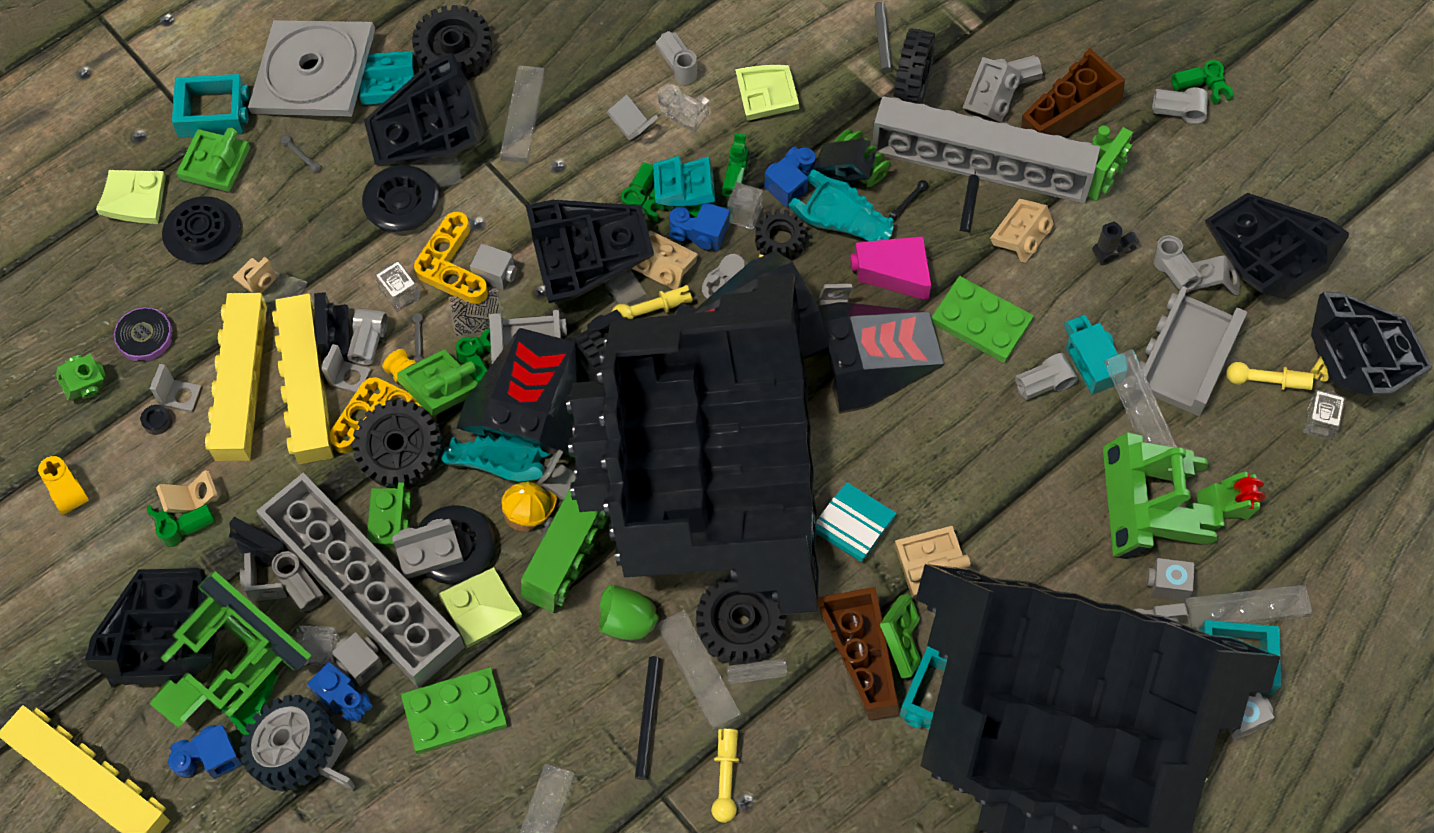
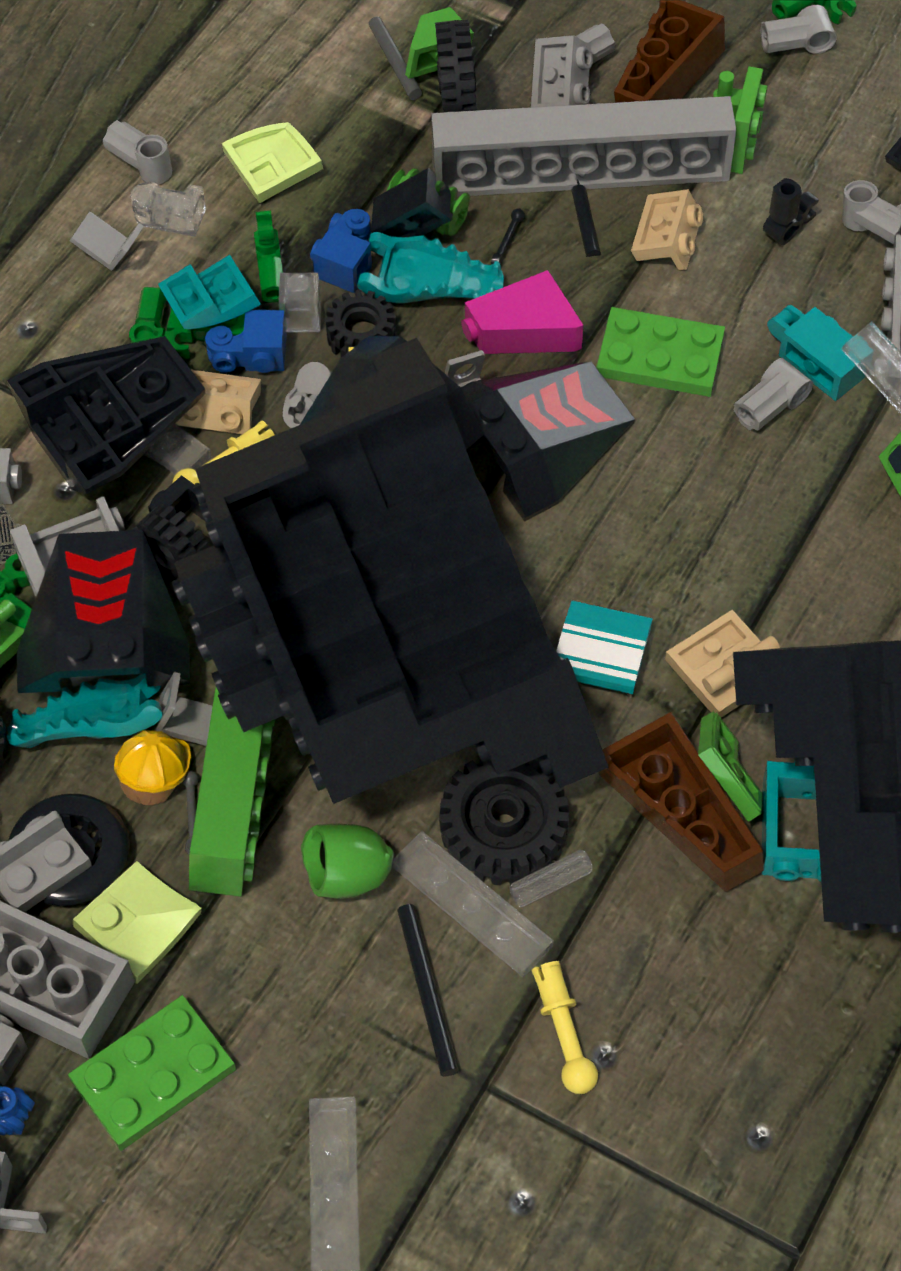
camera: 20 degrees left, 5 degrees down
none -> bright green slope [405,7,474,79]

